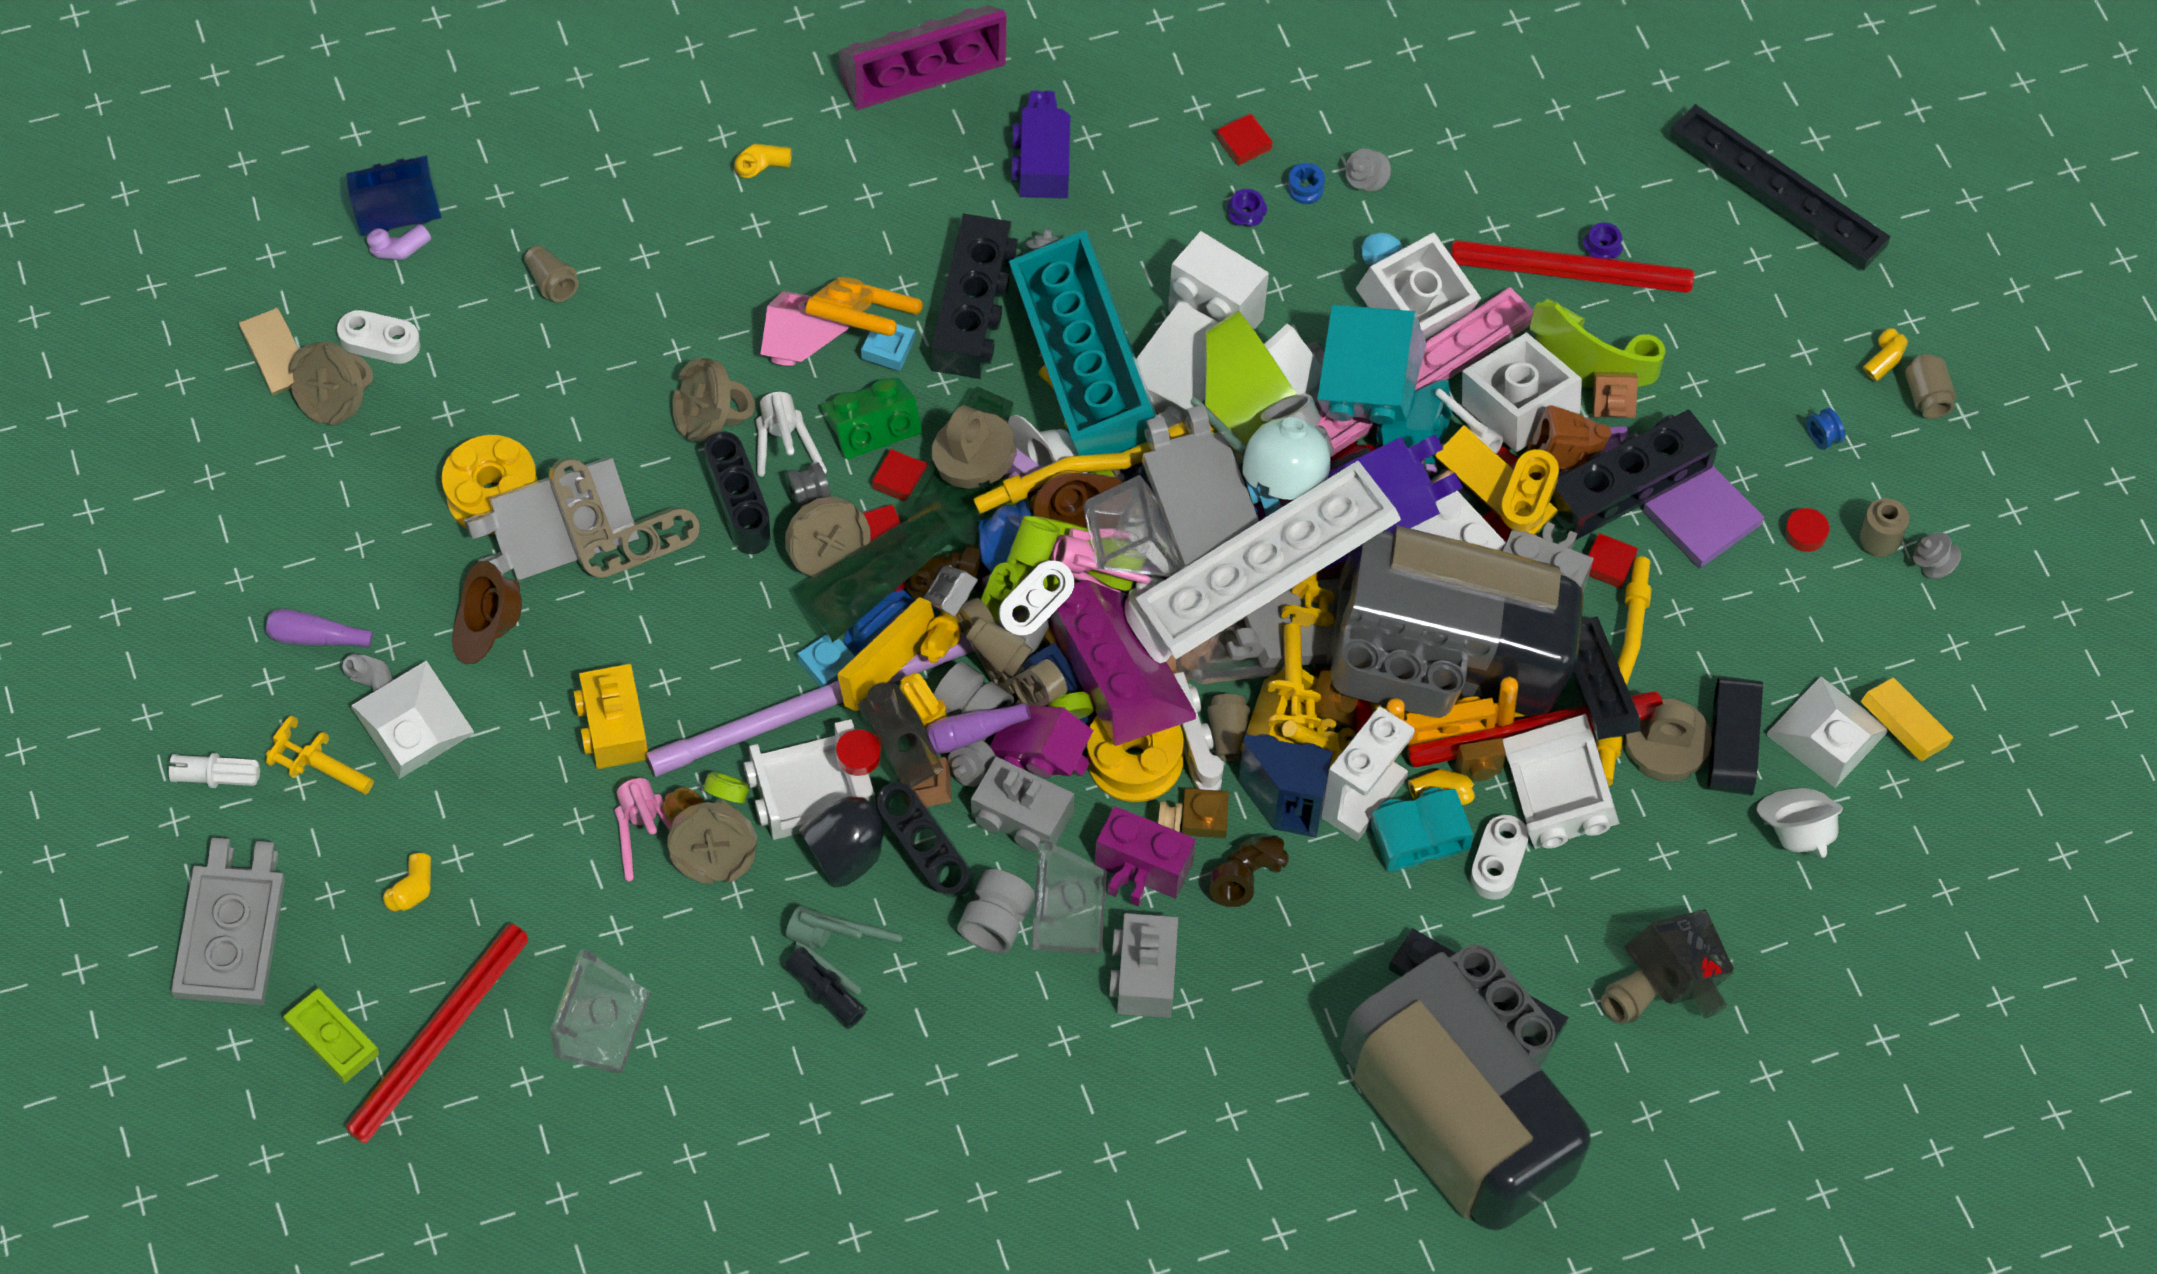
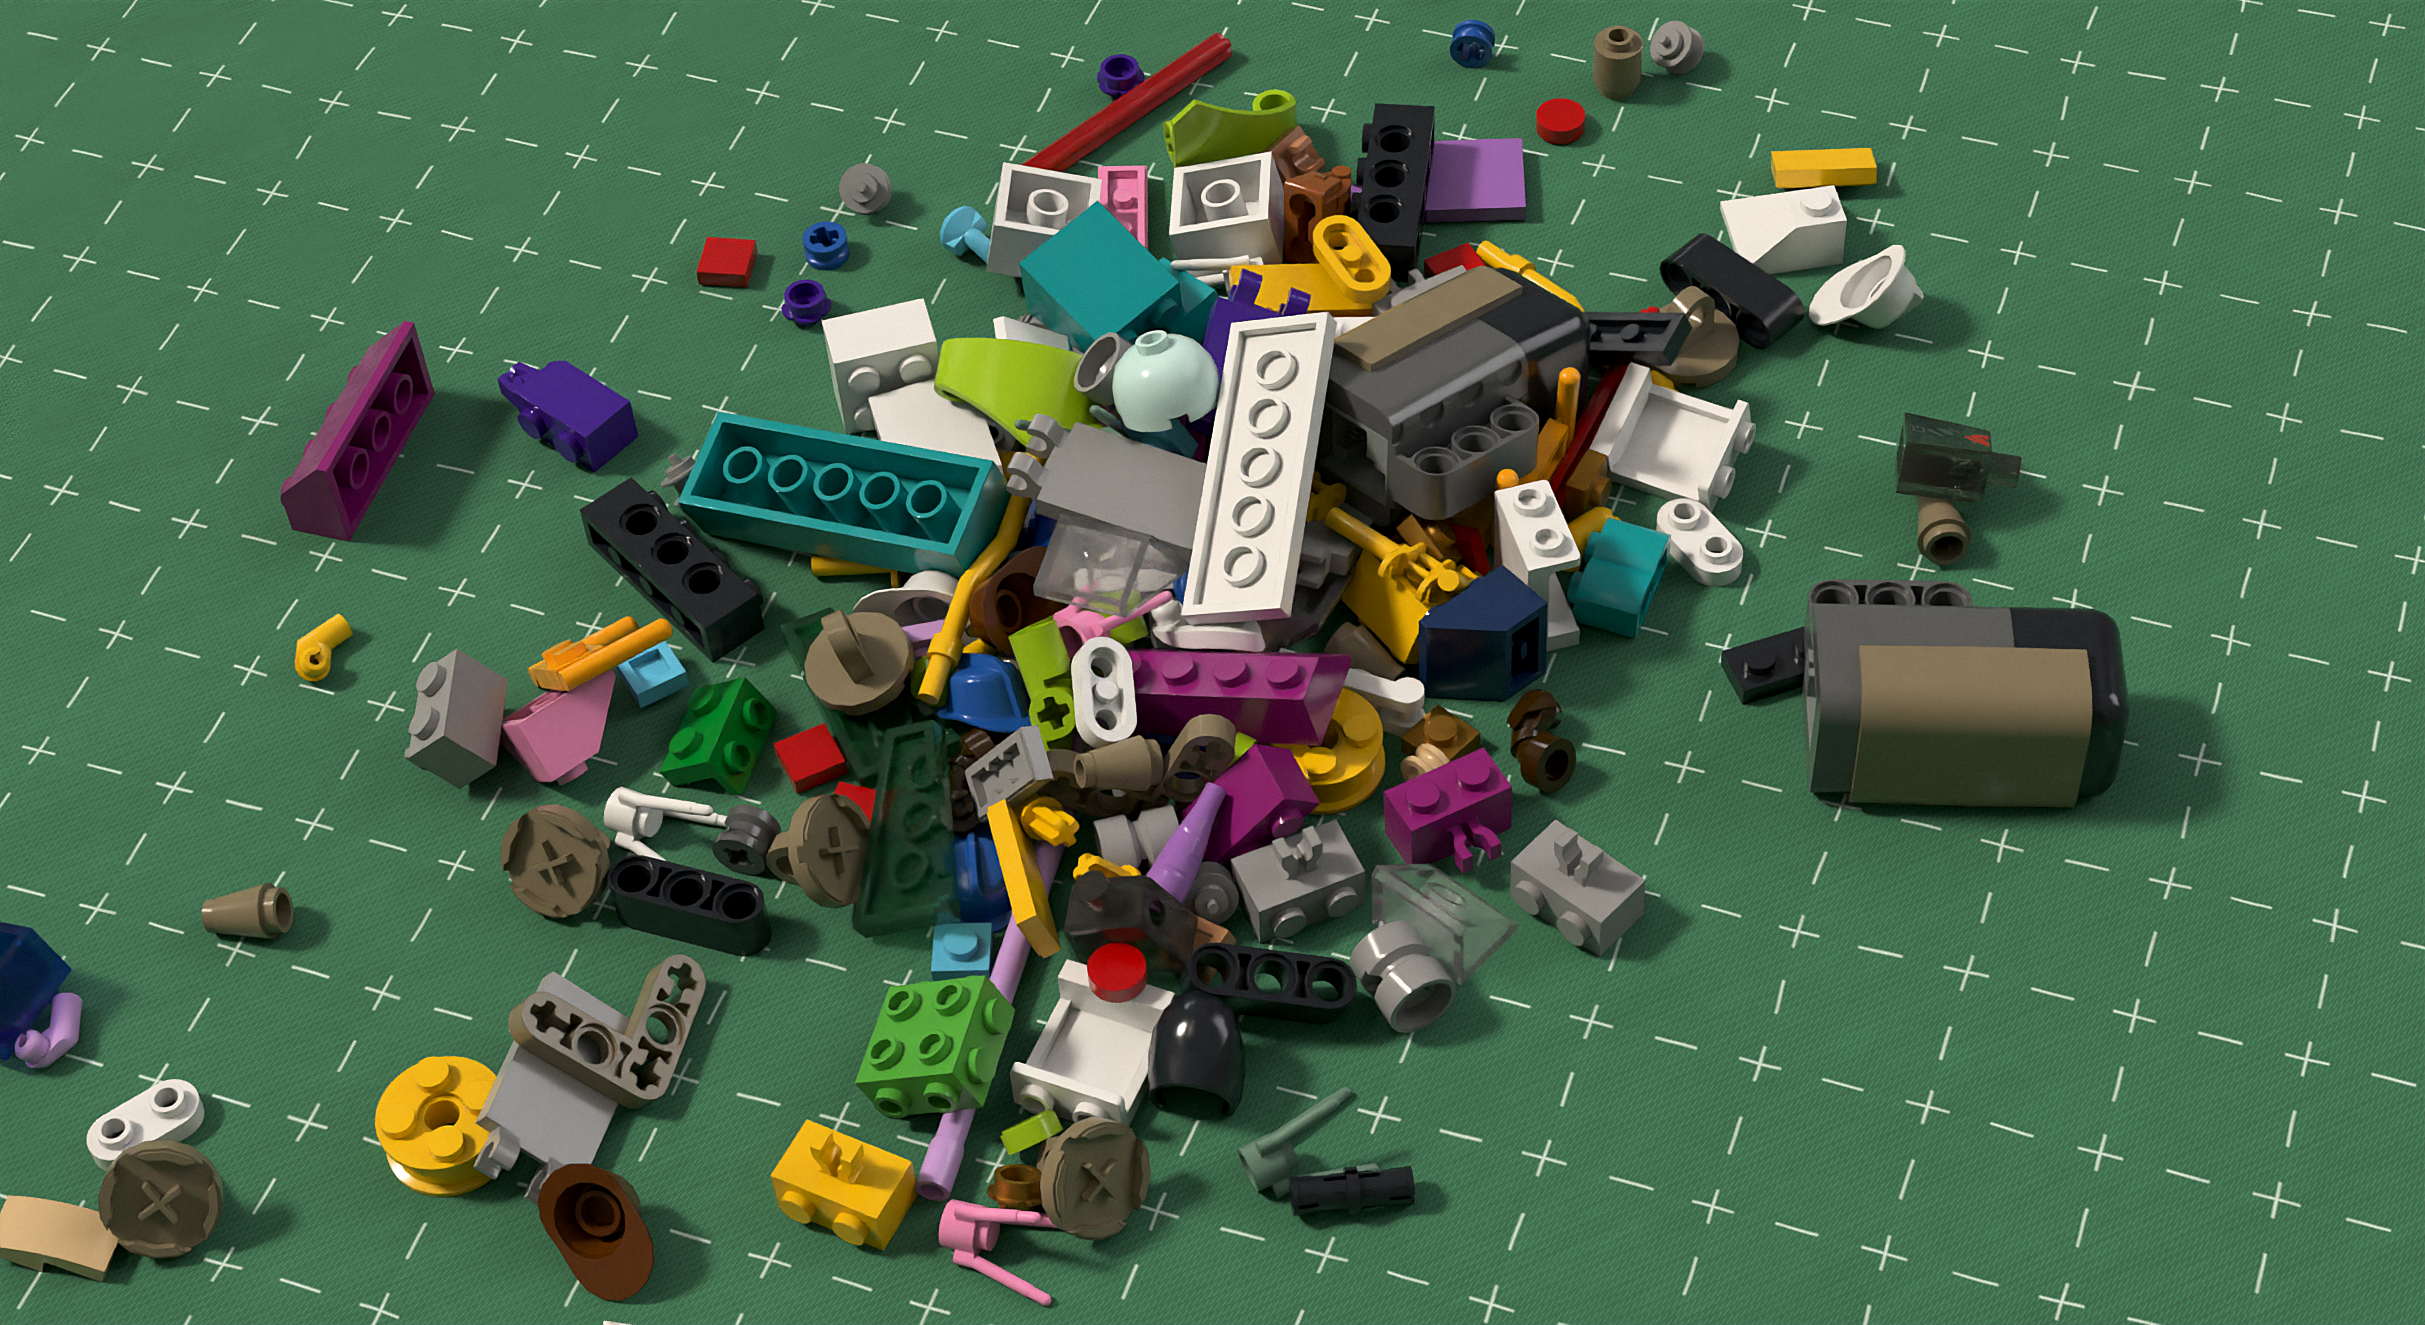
camera: 45 degrees left, 10 degrees down
none -> light grey brick [404,649,508,789]
none -> bright green brick [855,975,1016,1118]

